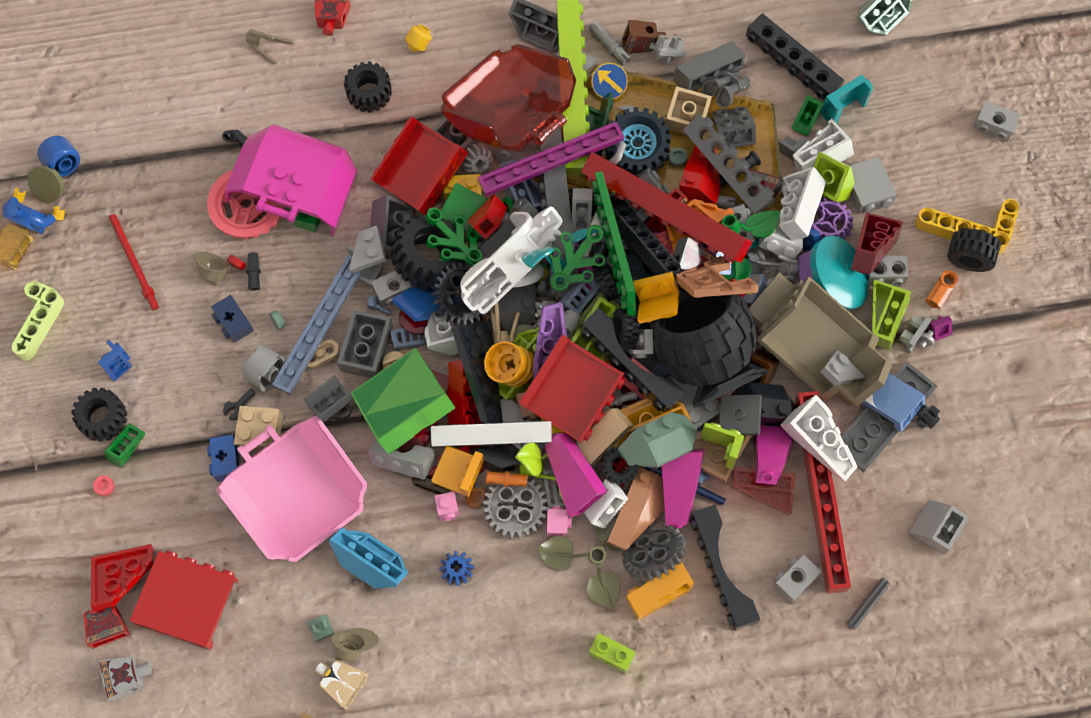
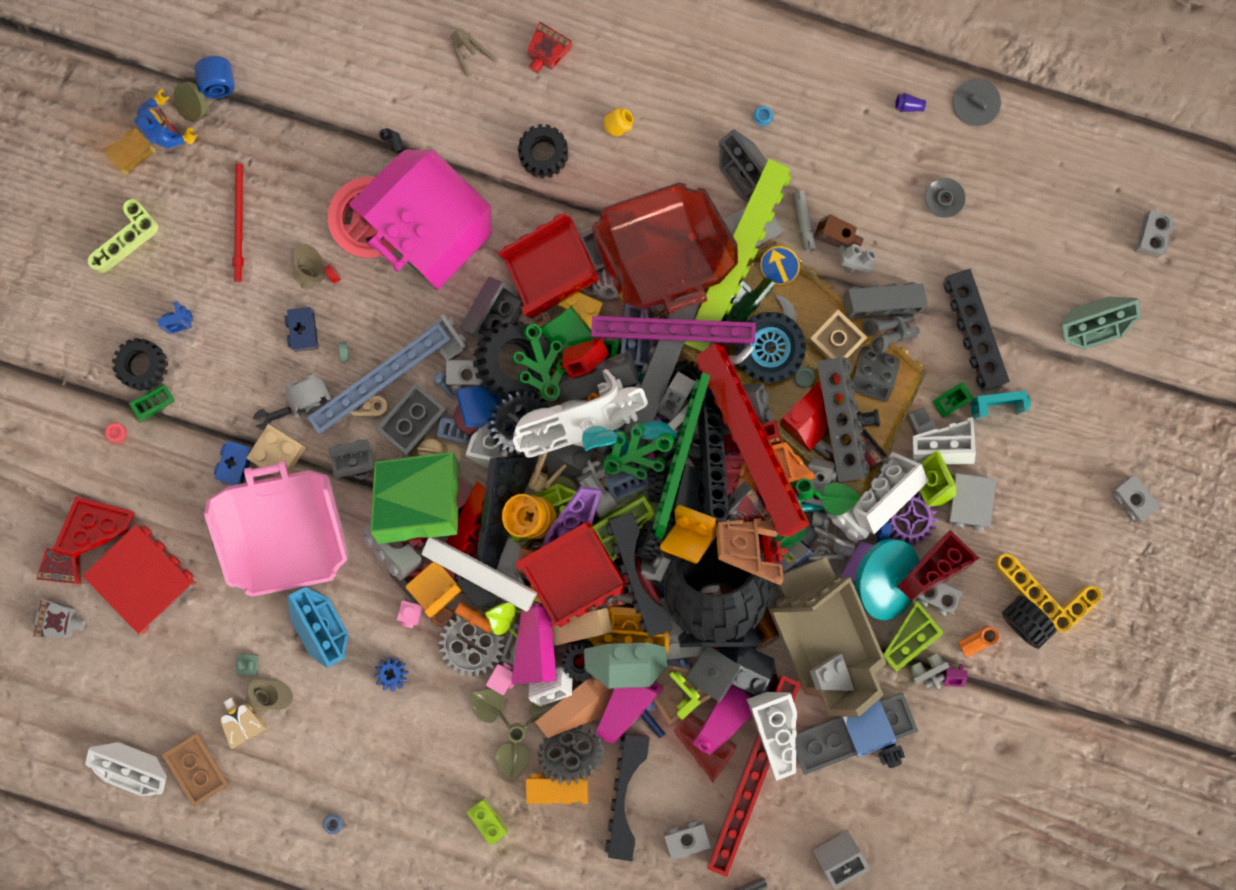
camera: 25 degrees right, 15 degrees up
black axle [246,252,261,291] -> none
light grey wing [349,226,387,274] -> none

